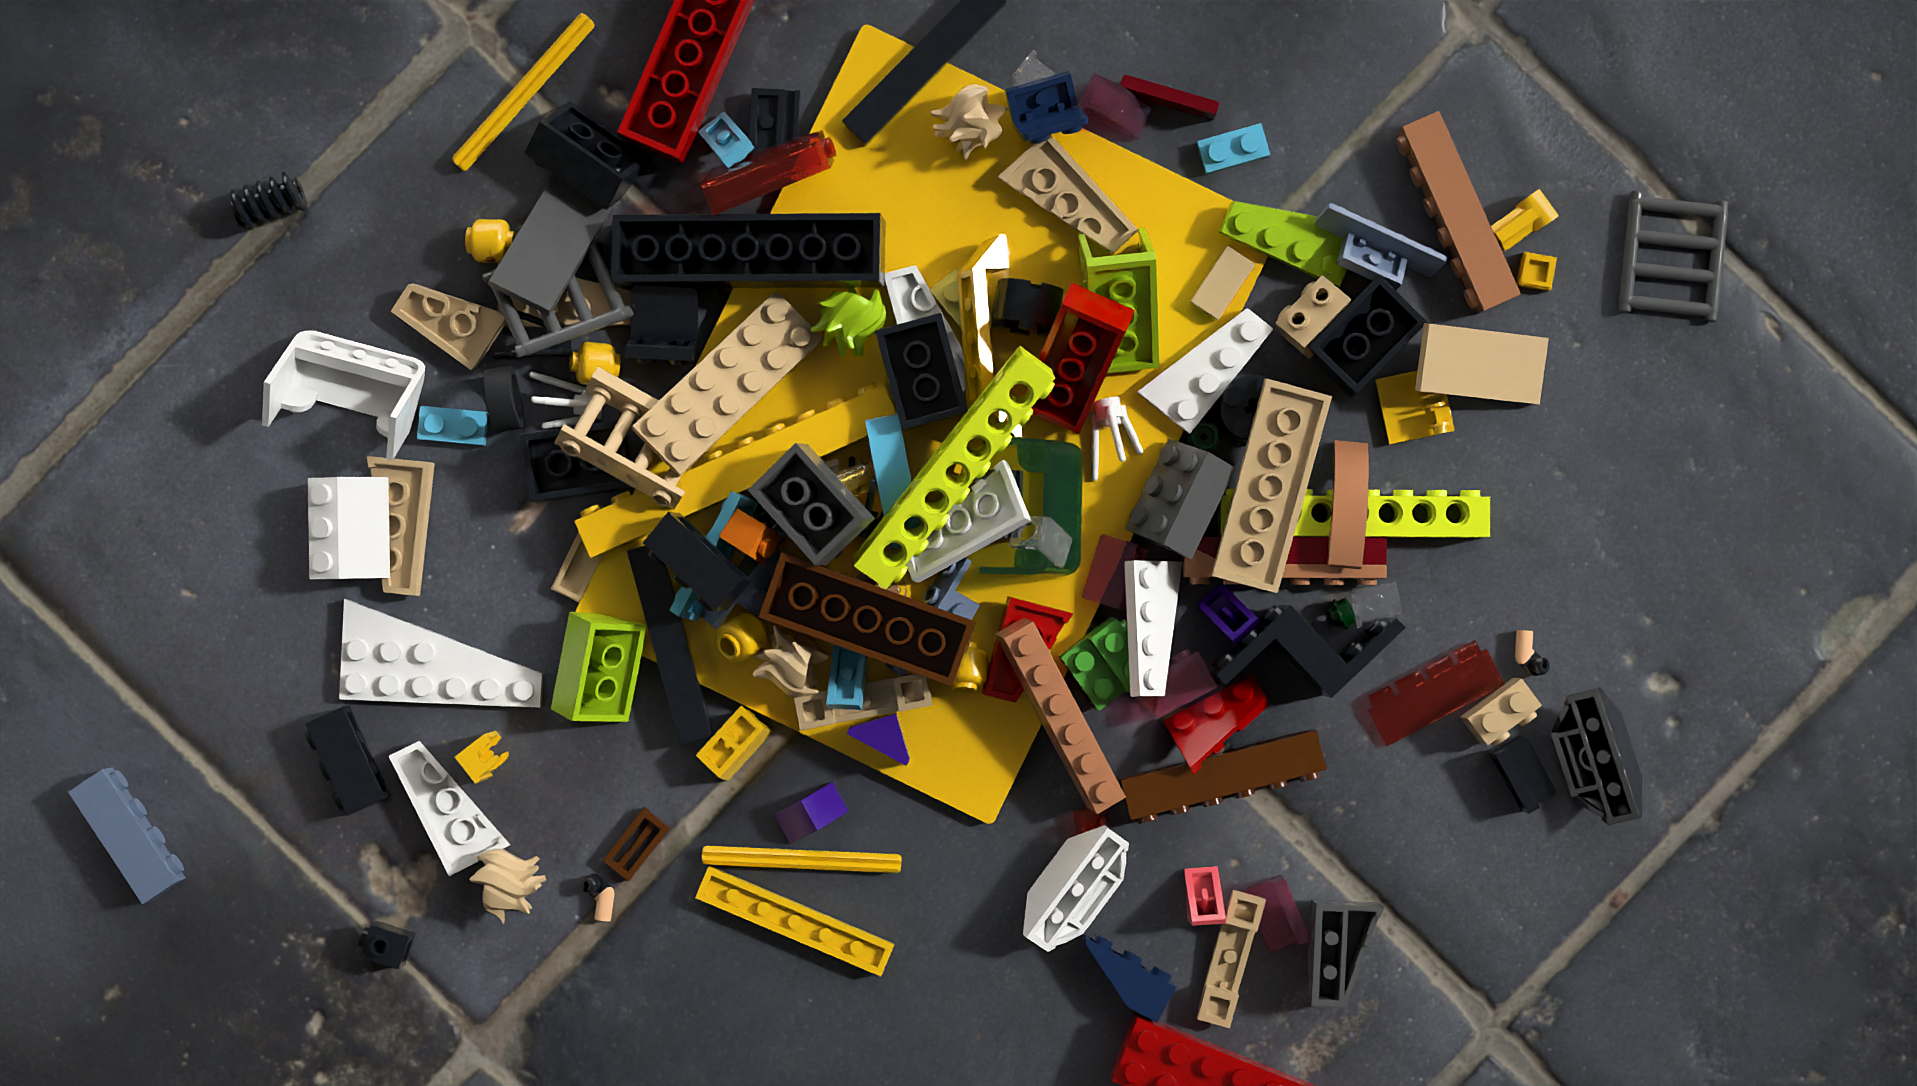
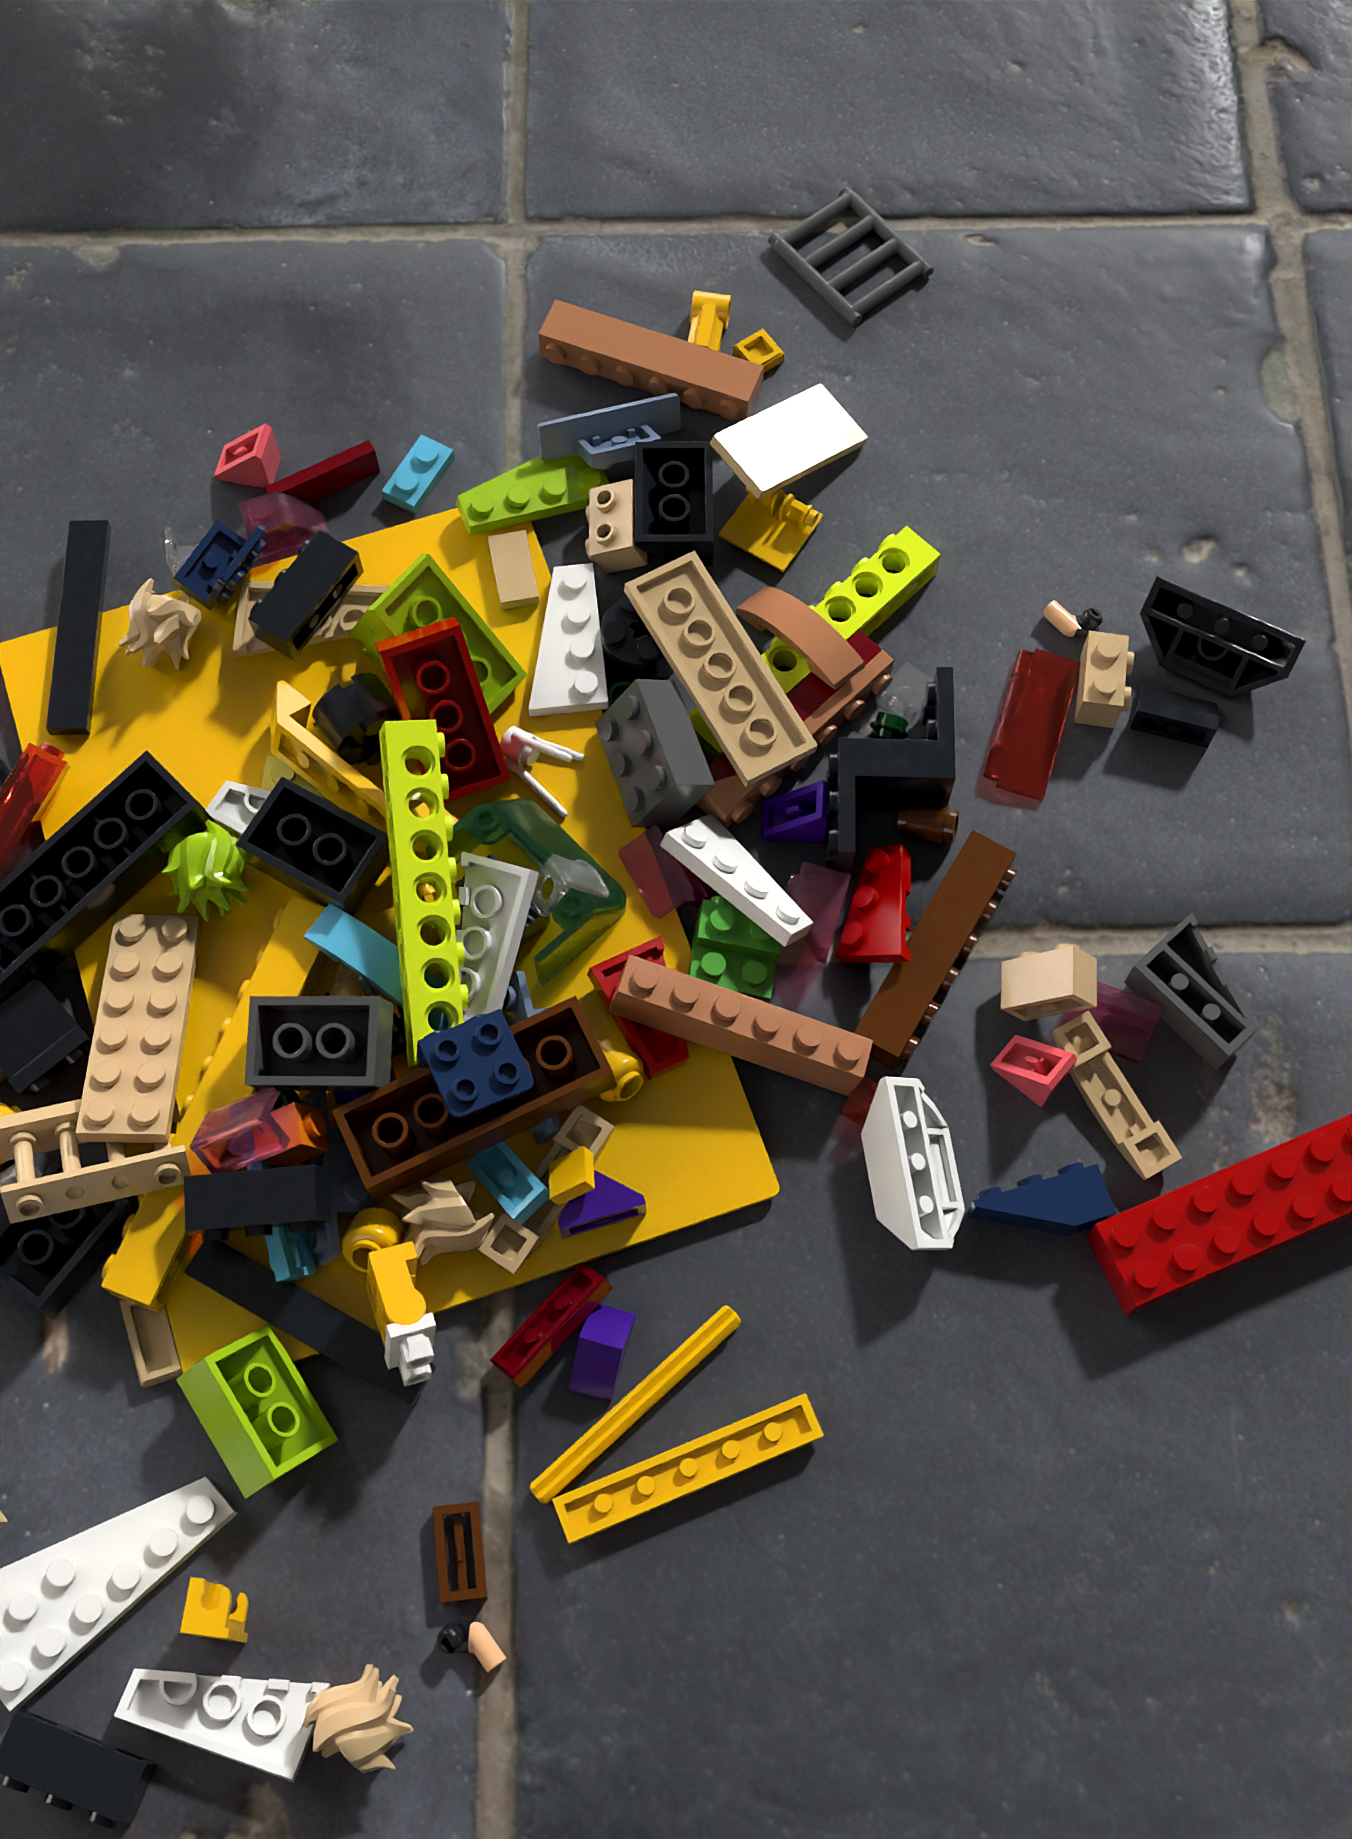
camera: 40 degrees left, 20 degrees down
yellow hinge [696,706,773,781] -> none
none -> clear pink panel [189,1086,291,1174]
none -> coral slope [214,423,281,489]
none -> black brick [248,529,364,660]
none -> hips [366,1241,436,1386]
none -> dark blue bracket [416,1009,534,1120]
none -> dark red tile [489,1263,613,1388]
none -> yellow tile [549,1146,595,1206]
none -> reddish brown cone [897,805,959,846]
none -> tan brick [1001,944,1097,1021]

